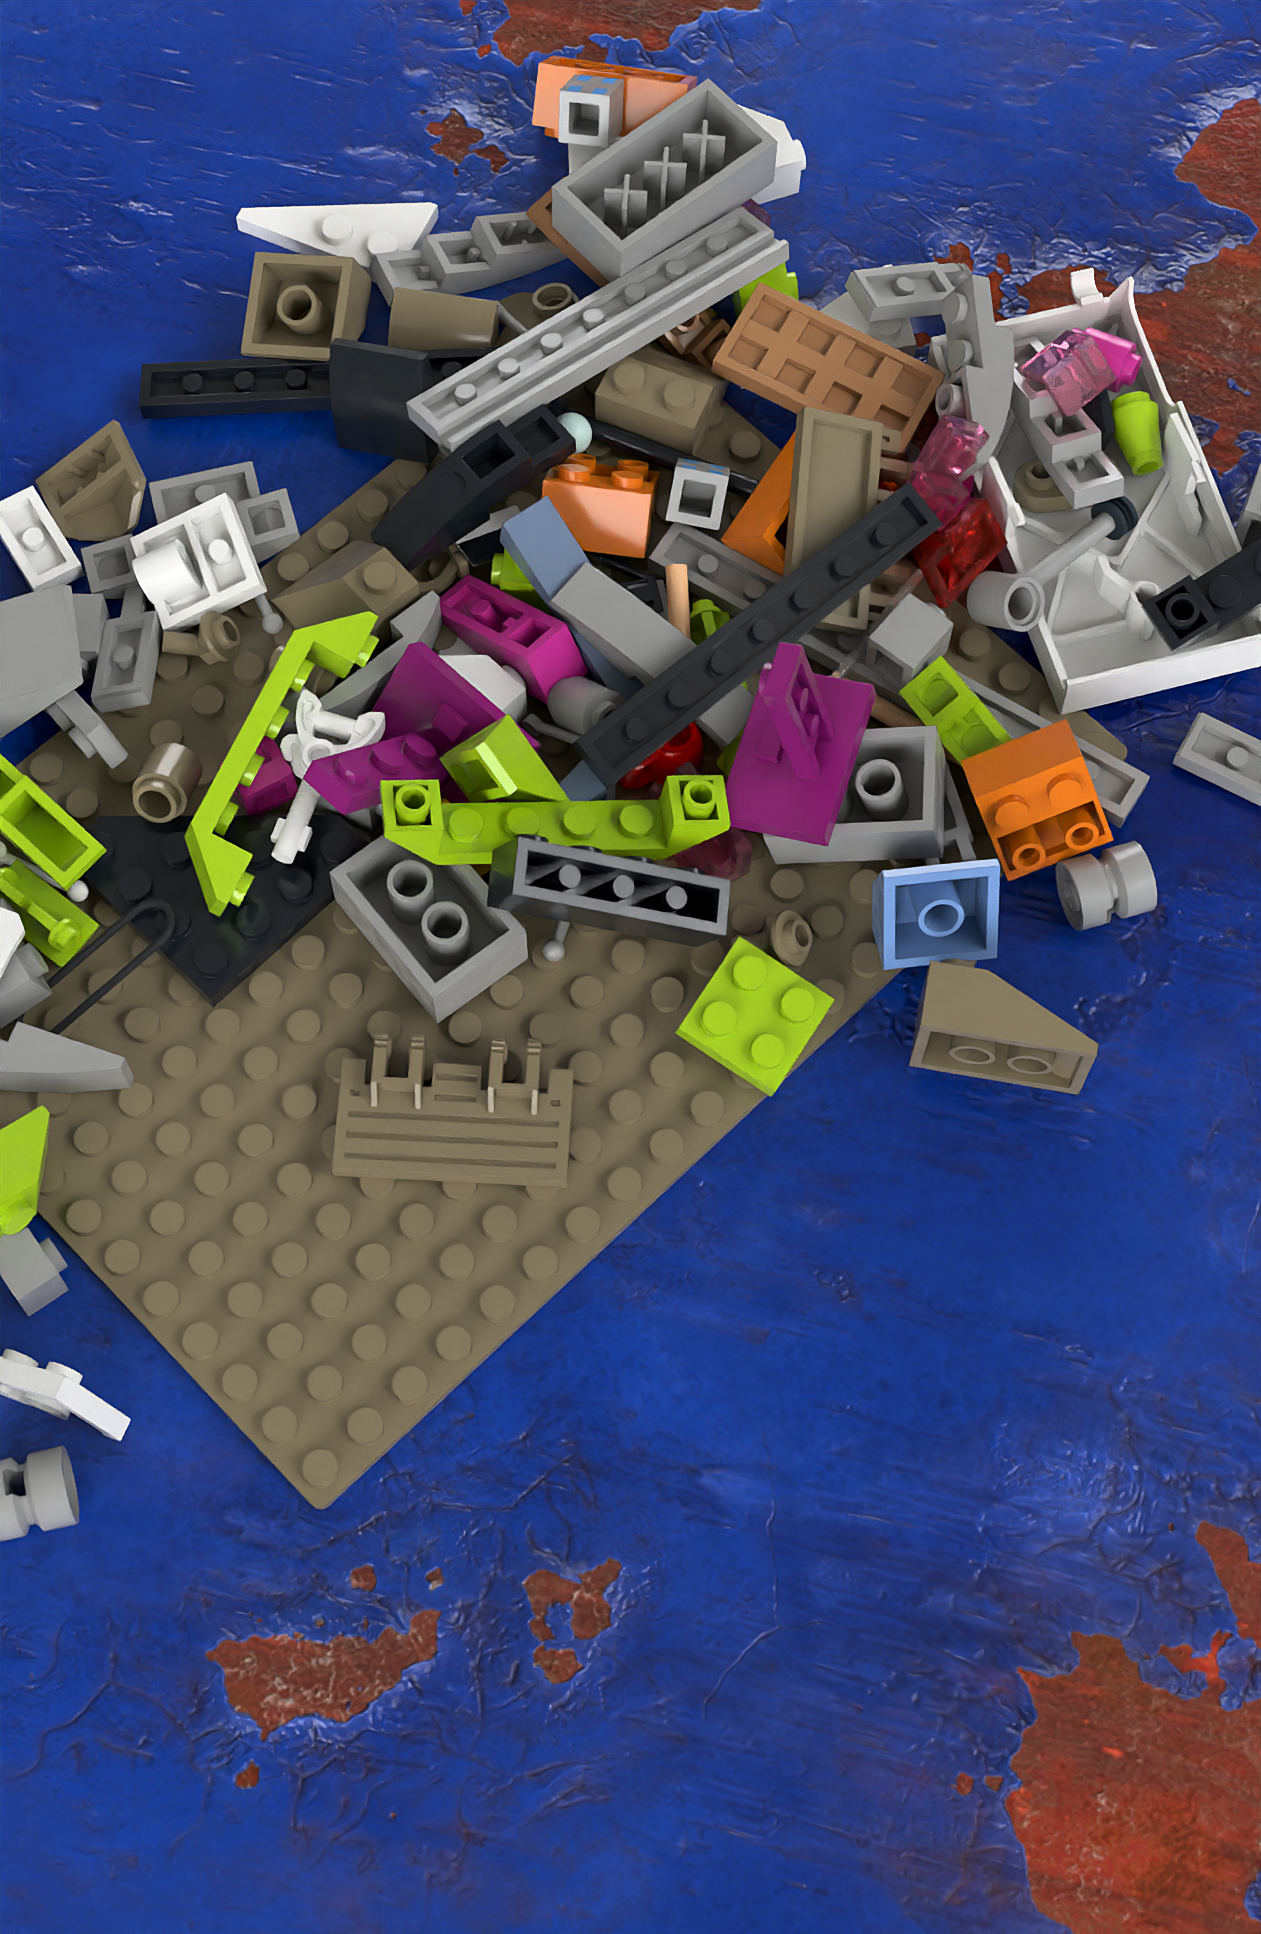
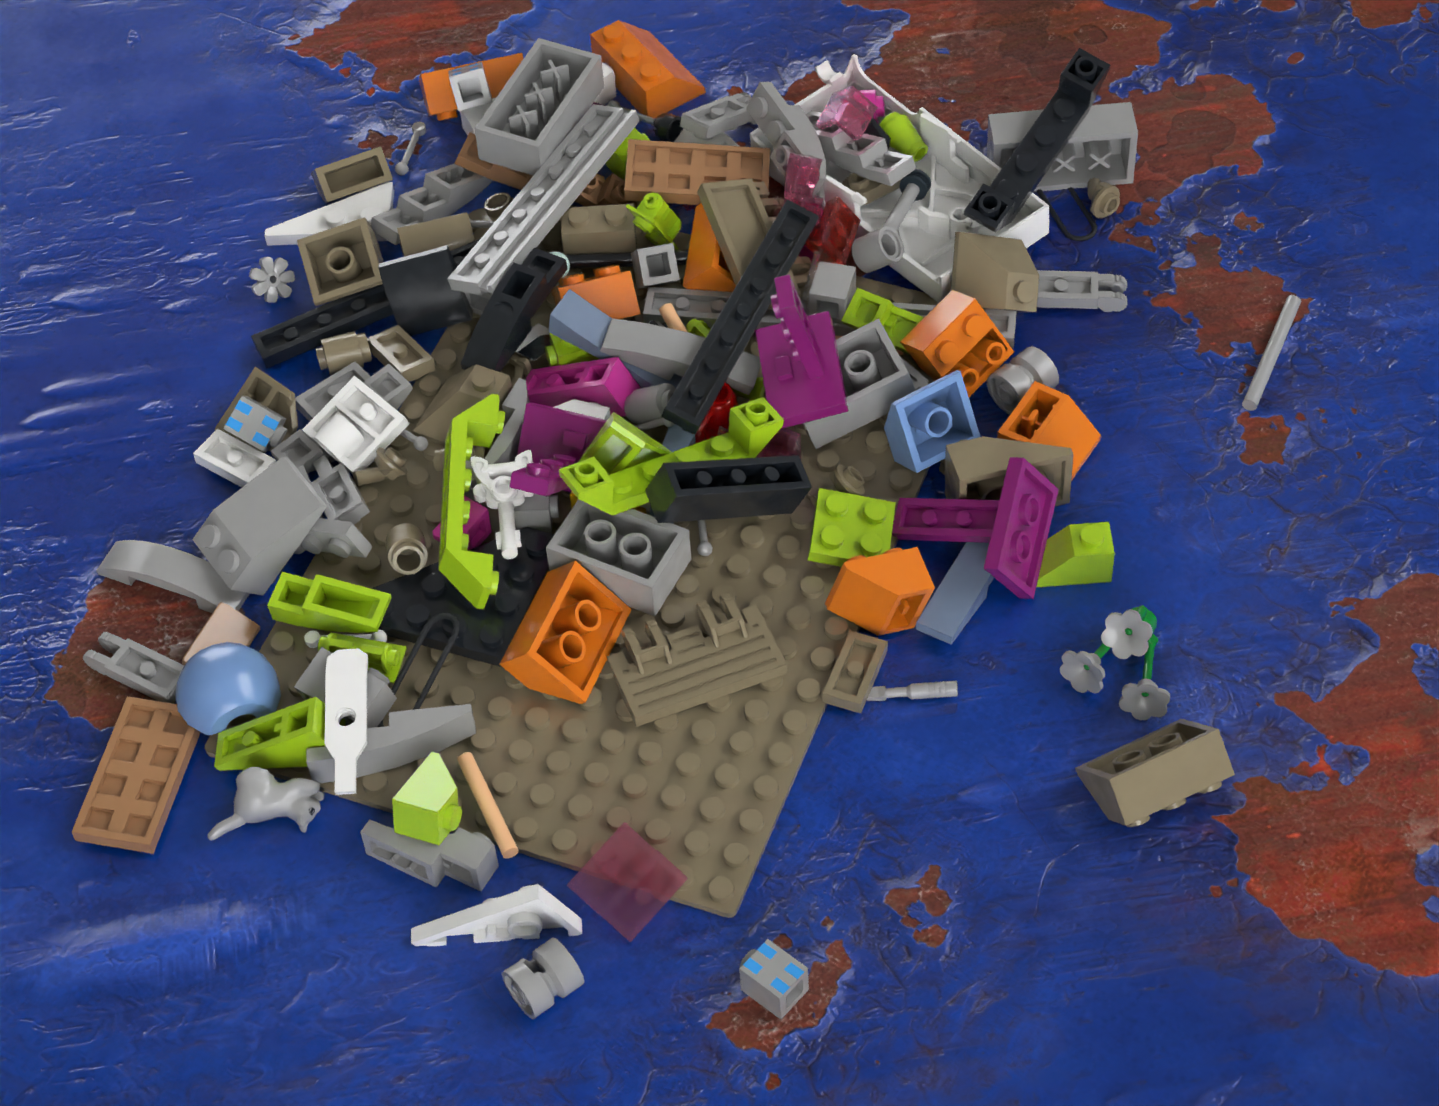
camera: 20 degrees left, 15 degrees down
none -> light grey brick [223,396,287,451]
none -> light grey plant [249,257,295,303]
none -> dark tan brick [311,146,393,203]
none -> dark tan brick [315,331,372,375]
none -> dark tan plate [367,325,436,382]
none -> light grey hinge [395,122,426,176]
none -> light nougat bar [457,752,519,859]
none -> orange slope [499,561,632,704]
none -> clear pink slope [567,822,688,942]
none -> orange slope [590,20,706,119]
none -> black hinge [607,100,682,142]
none -> lime hinge [626,193,682,251]
none -> light grey brick [739,939,809,1019]
none -> dark tan plate [822,631,888,713]
none -> orange slope [825,547,935,636]
none -> light grey piece [867,680,958,701]
none -> magenta piece [892,457,1059,599]
none -> sand blue slope [916,542,994,645]
none -> dark tan slope [951,232,1039,313]
none -> orange slope [997,381,1101,481]
none -> lime slope [1036,522,1115,588]
none -> light grey plant [1060,606,1170,720]
none -> dark tan slope [1075,719,1235,827]

